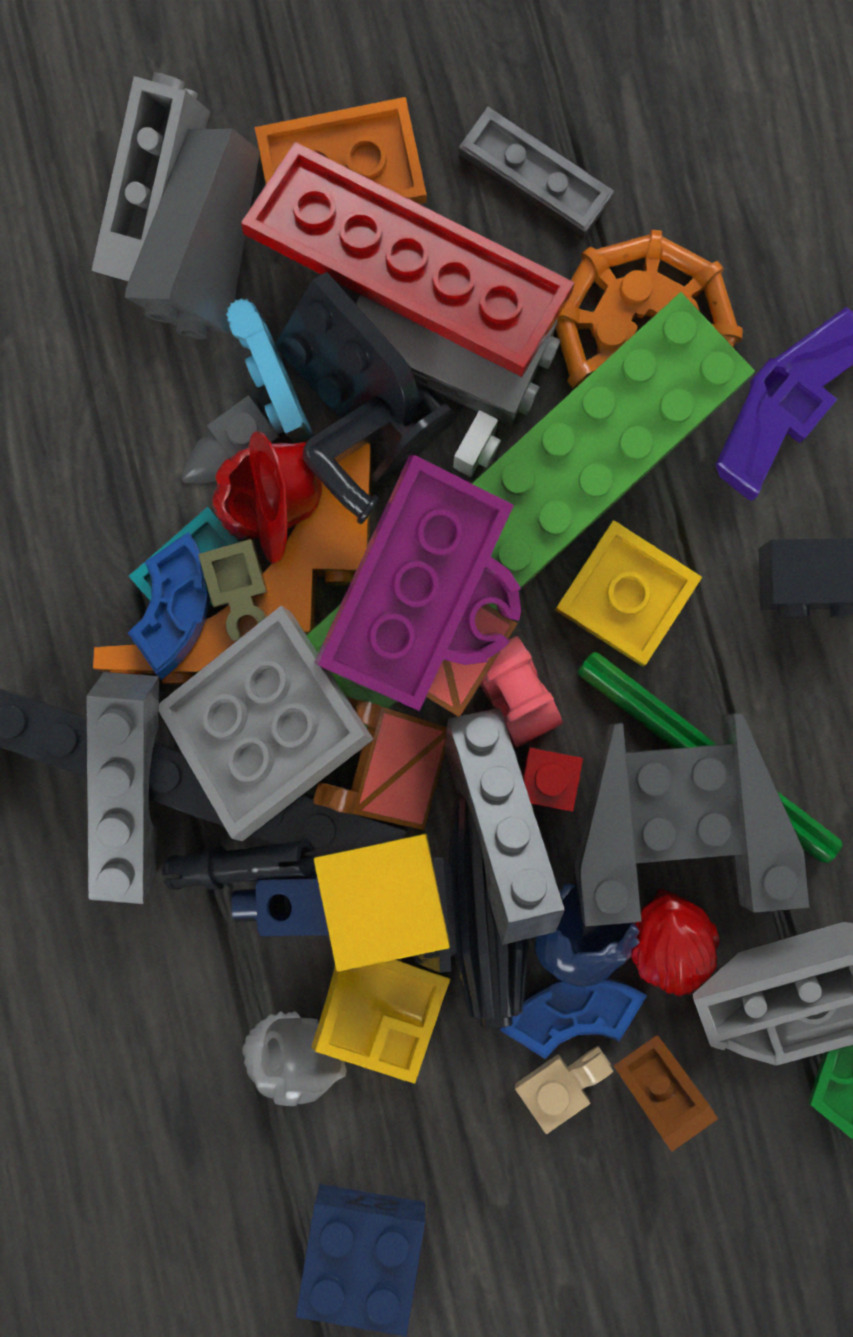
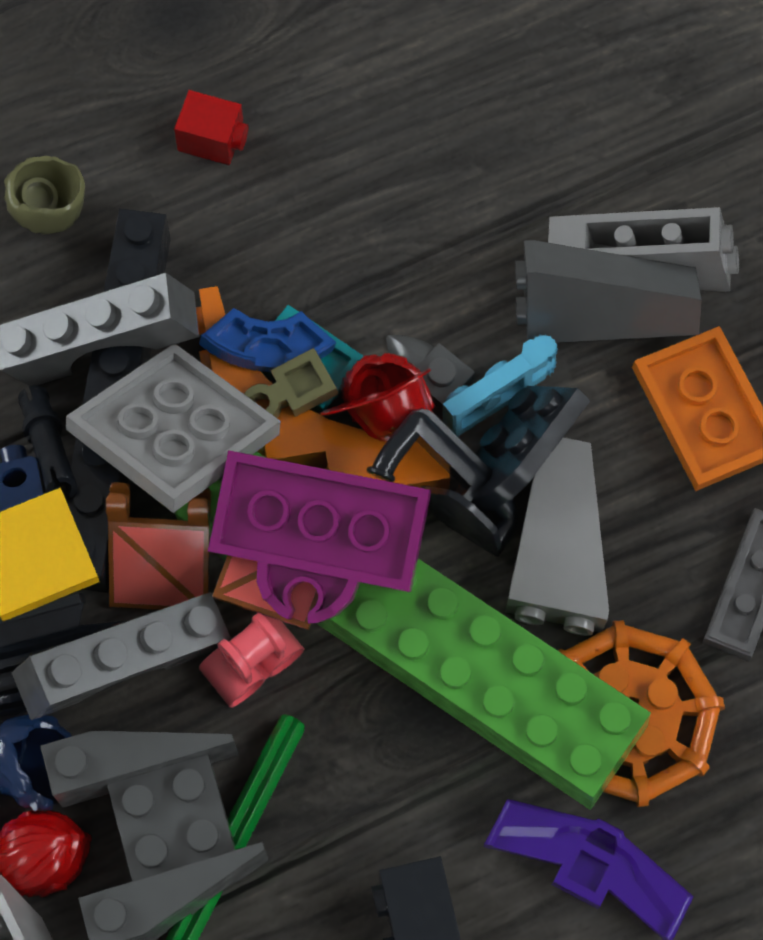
camera: 75 degrees right, 15 degrees down
plate [241,142,574,377] -> none
white plate [453,410,501,477] -> none
red brick [521,747,583,812] -> none
yellow plate [555,520,702,667] -> none

